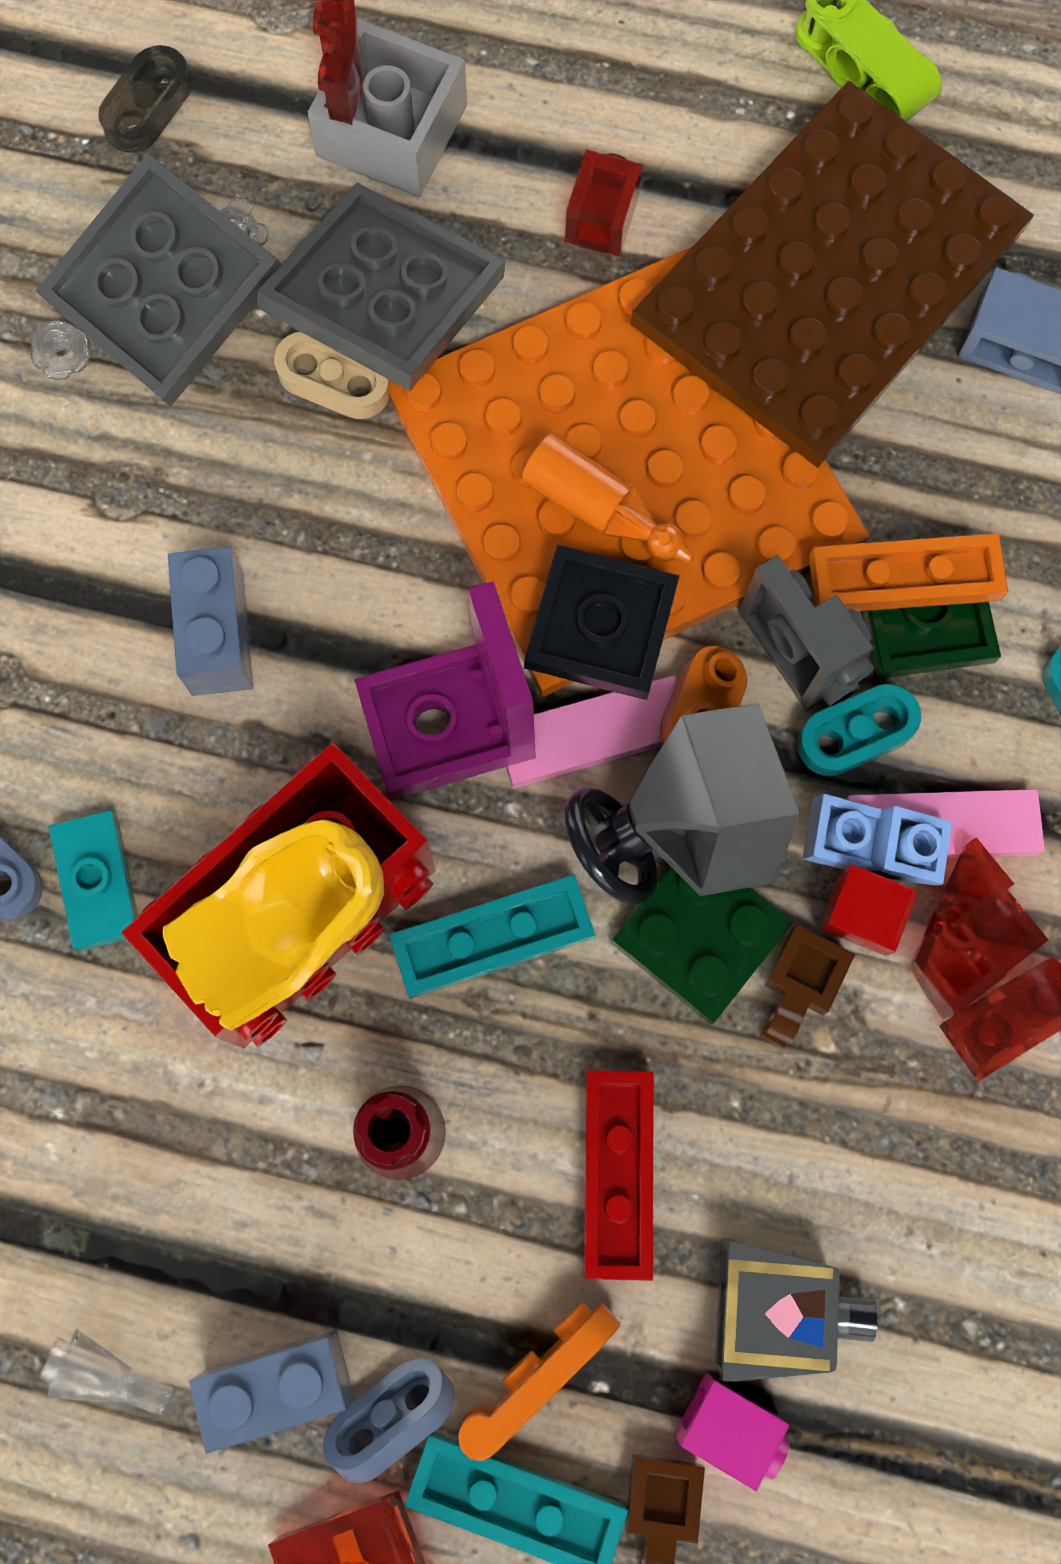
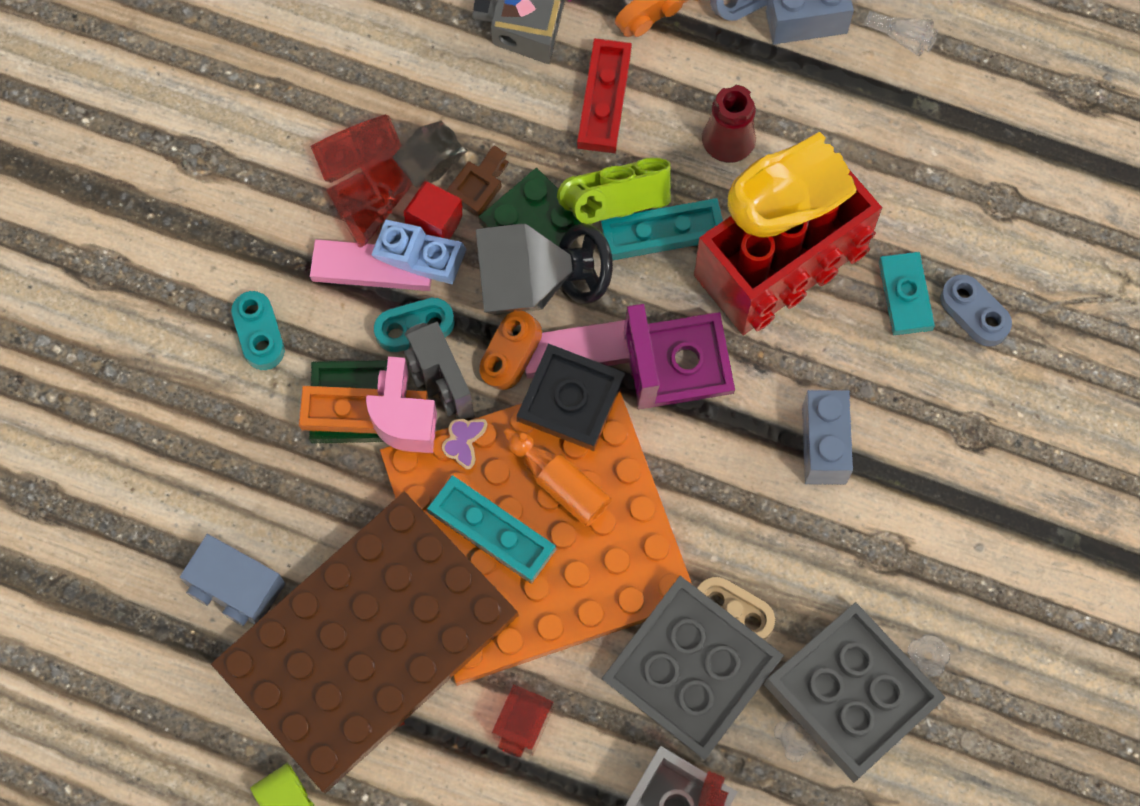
camera: 170 degrees left, 5 degrees down
none -> bright pink brick [366,357,437,453]
none -> clear smoke brick [392,120,467,188]
none -> teal plate [427,475,556,584]
none -> medium lavender sticker [442,419,487,469]
none -> lime piece [557,158,671,224]

